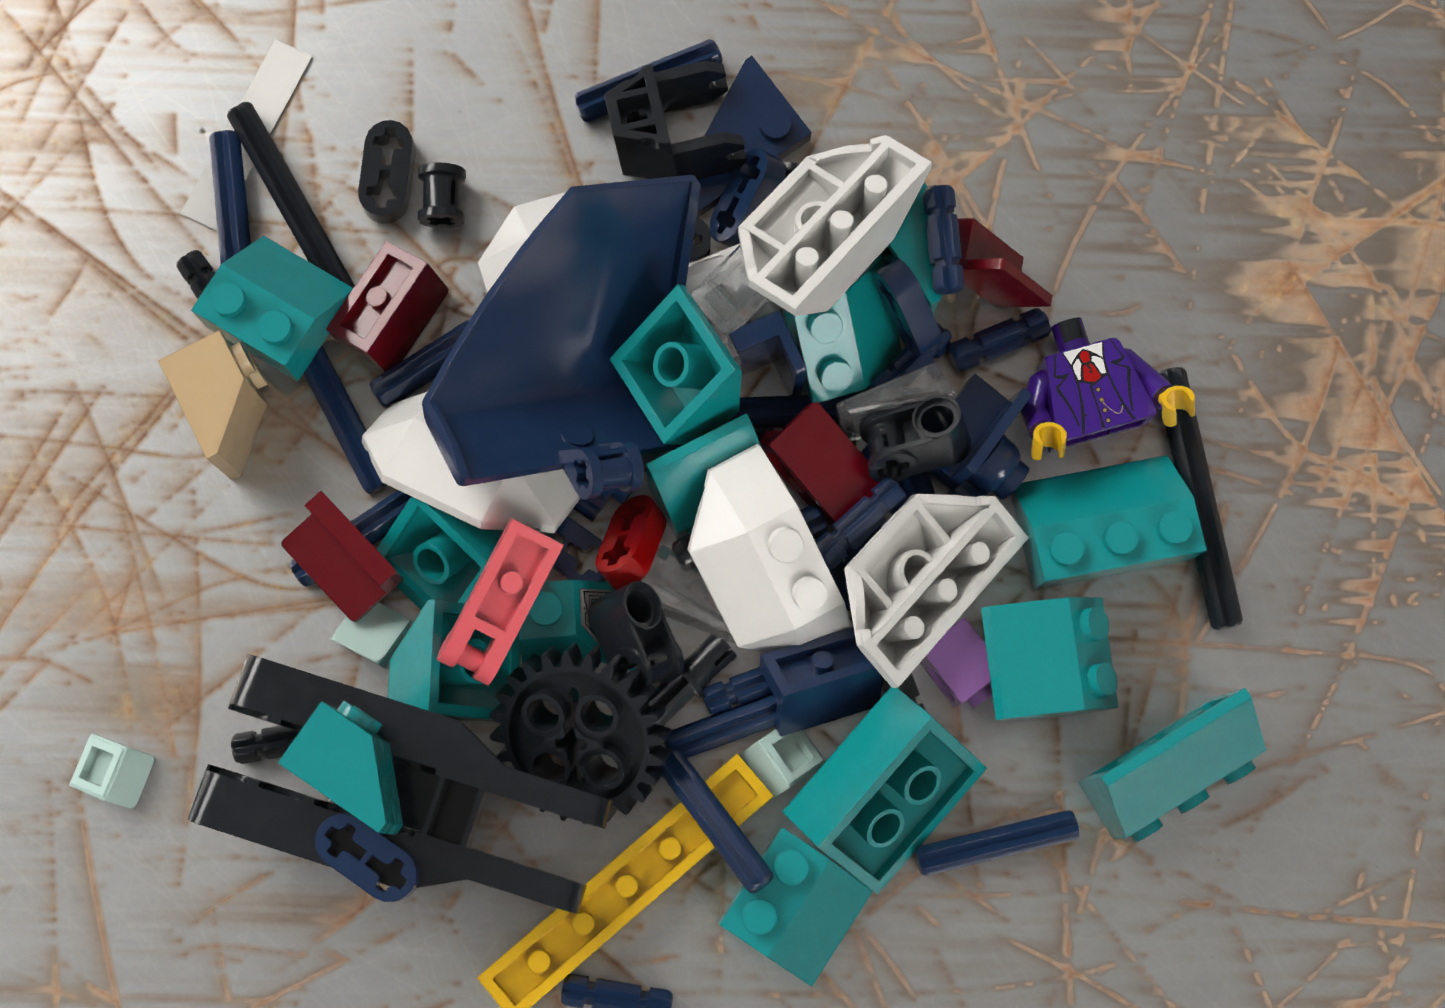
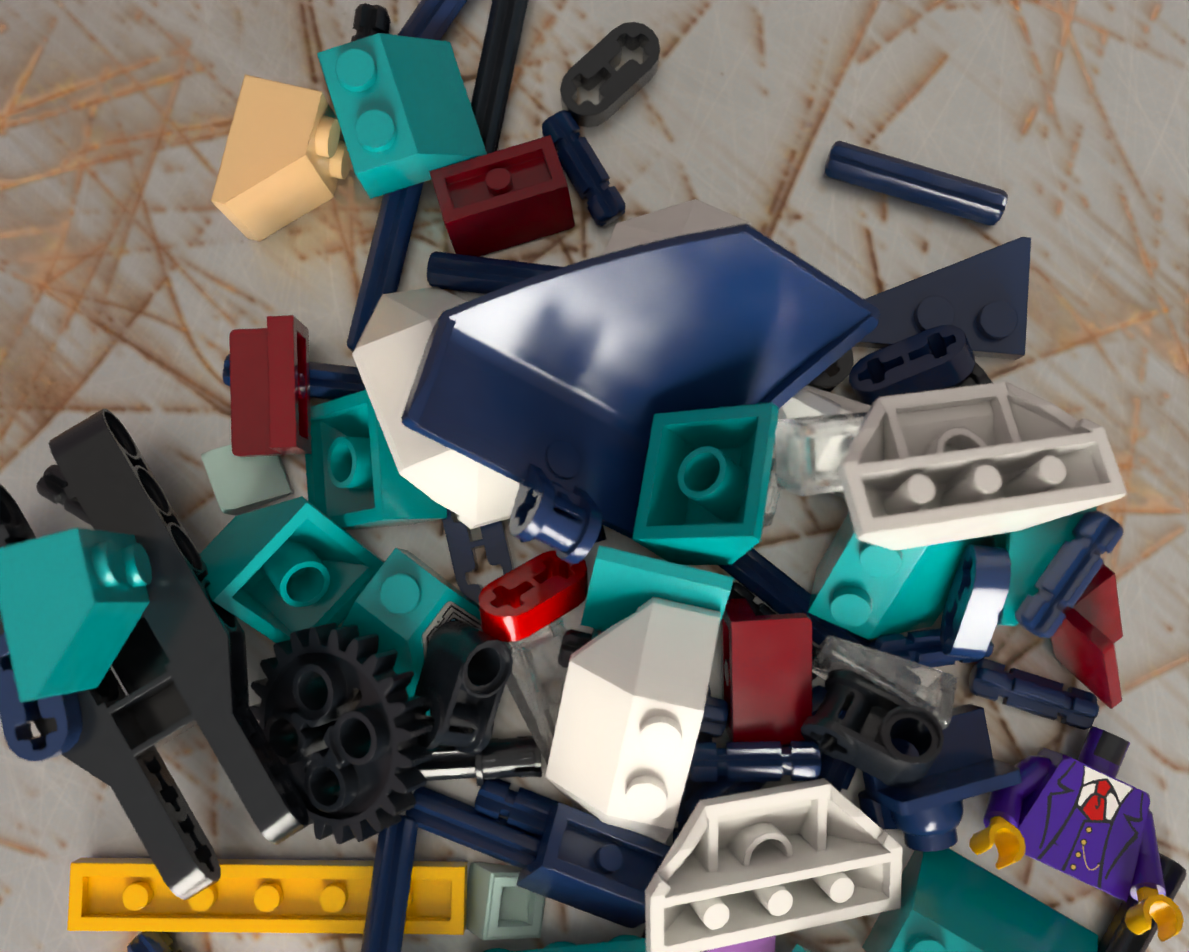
camera: 50 degrees right, 5 degrees up
black bush [417,162,466,228] -> none
coral plate [436,518,564,686] -> none
black piece [604,61,747,180] -> none
dark blue panel [727,310,807,396] -> none
none -> dark blue axle [542,110,626,226]

